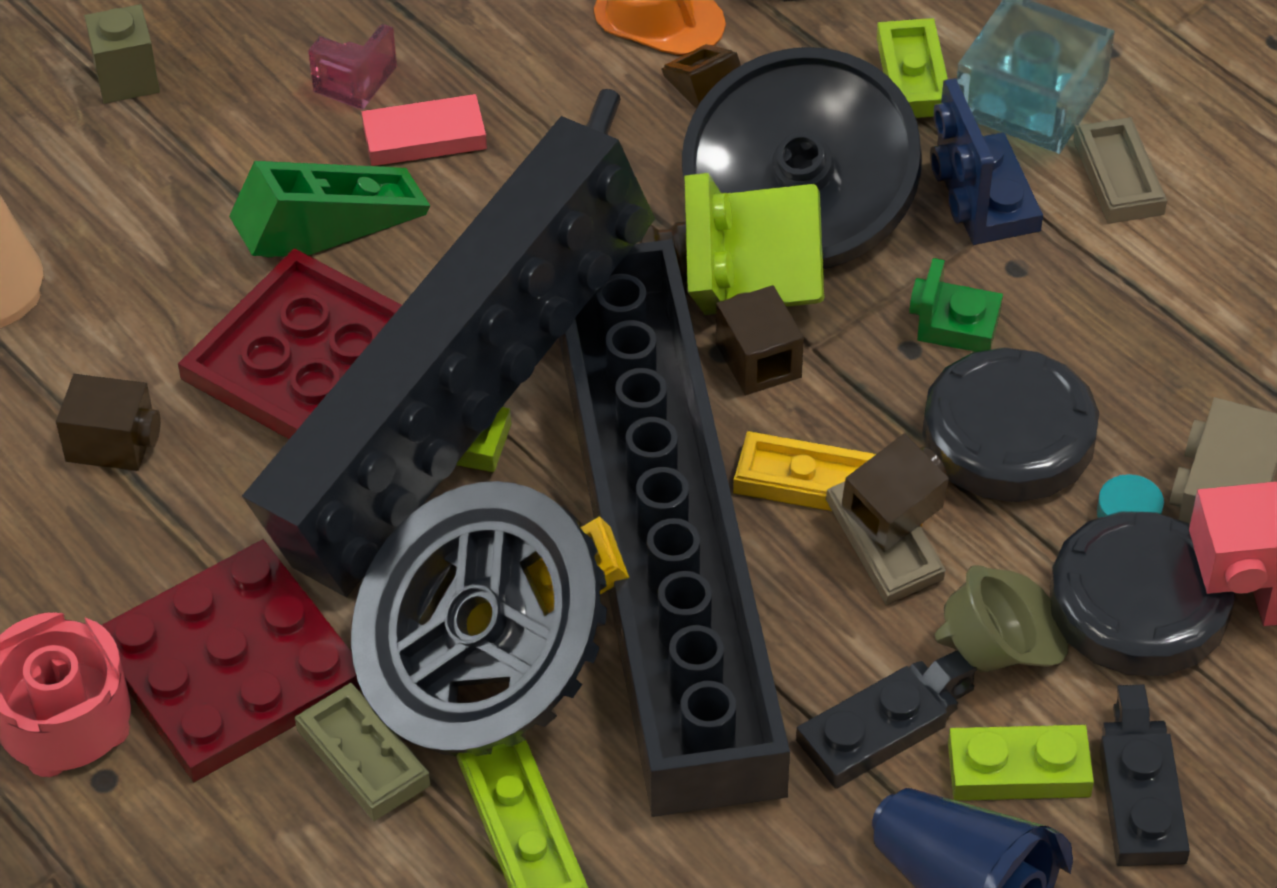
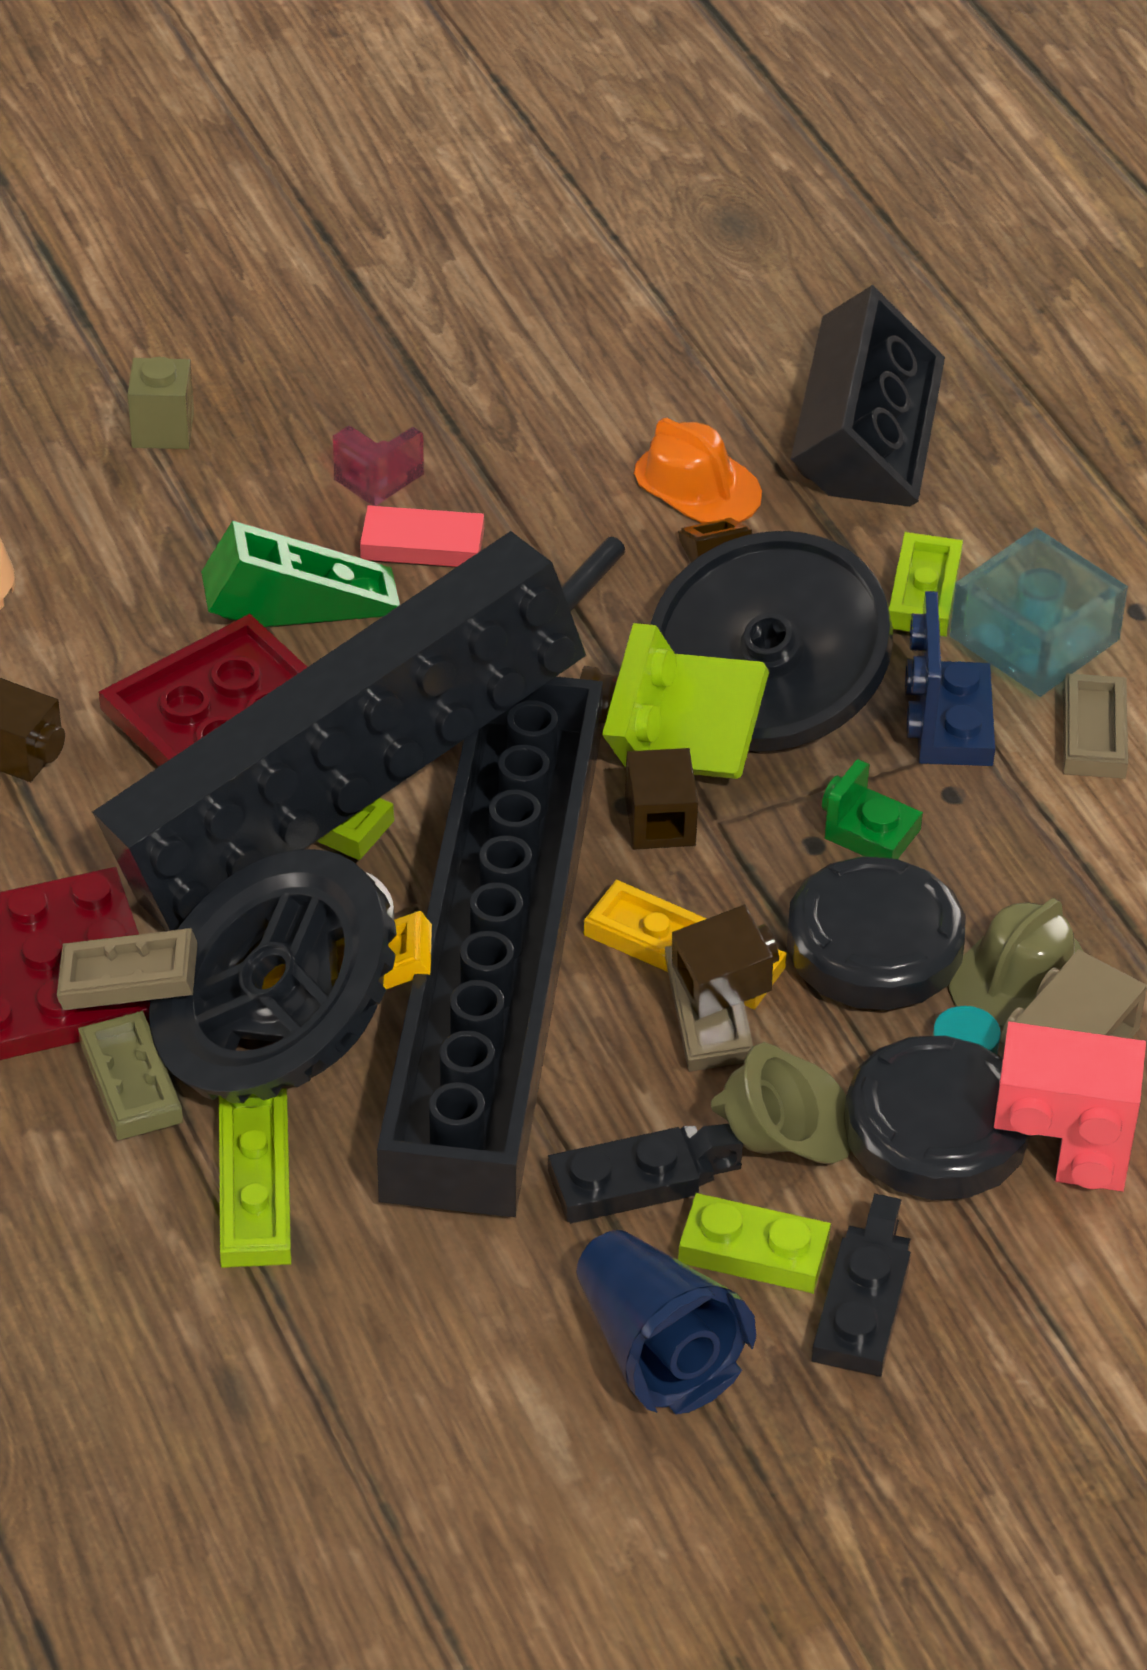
camera: 15 degrees right, 5 degrees down
none -> dark tan plate [57,928,198,1010]
none -> olive piece [949,898,1084,1028]

